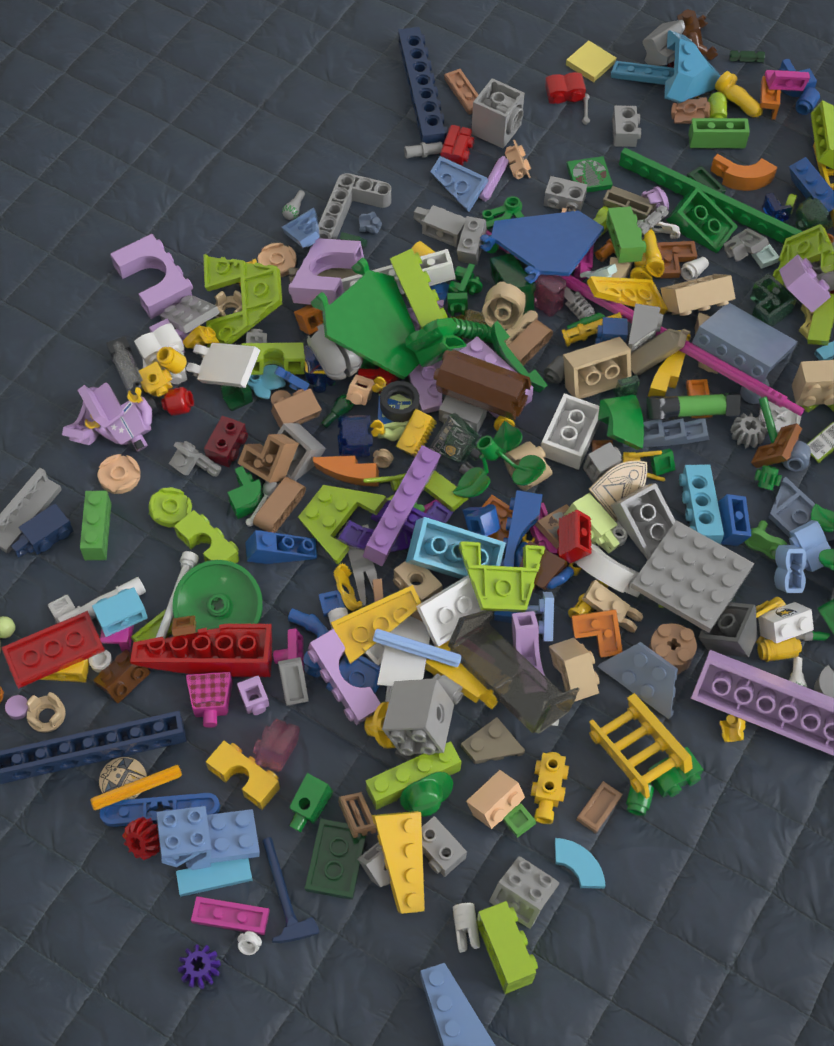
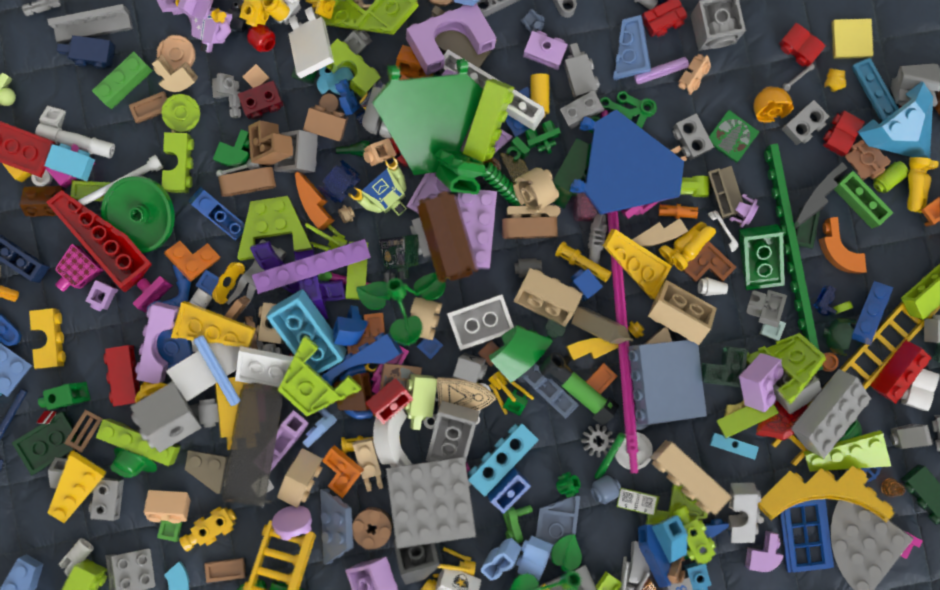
camera: 45 degrees right, 25 degrees up
dark orange tile [171,615,196,637] -> none
clear pink brick [253,719,300,772] -> none
light grey tile [278,657,309,706] -> none
dark green tile [340,232,368,248] -> none
black tyre [380,381,420,422] -> none
yellow brick [396,409,437,457] -> none
green slope [490,321,548,393] -> none
green piece [567,313,605,330] -> none
light aqua plate [580,264,617,285] -> none
bright green brick [606,206,646,263] -> none
light grey slope [628,304,663,353] -> none
light grey axle [637,205,669,235] -> none
dark orange plate [751,423,802,468] -> none
none -> red sticker [36,411,57,424]
none -> red brick [104,345,140,406]
none -> medium nougat tile [129,91,168,124]
none -> tan brick [152,55,198,92]
none -> orange plate [165,241,220,282]
none -> light nougat tile [243,64,270,88]
none -> lavender tile [272,505,312,540]
none -> blue tile [417,337,444,359]
none -> lavender brick [523,31,568,70]
none -> light orange cylinder [753,87,794,123]
none -> dark grey slope [794,162,847,229]
none -> red brick [823,110,865,157]
none -> yellow arm [824,69,846,92]

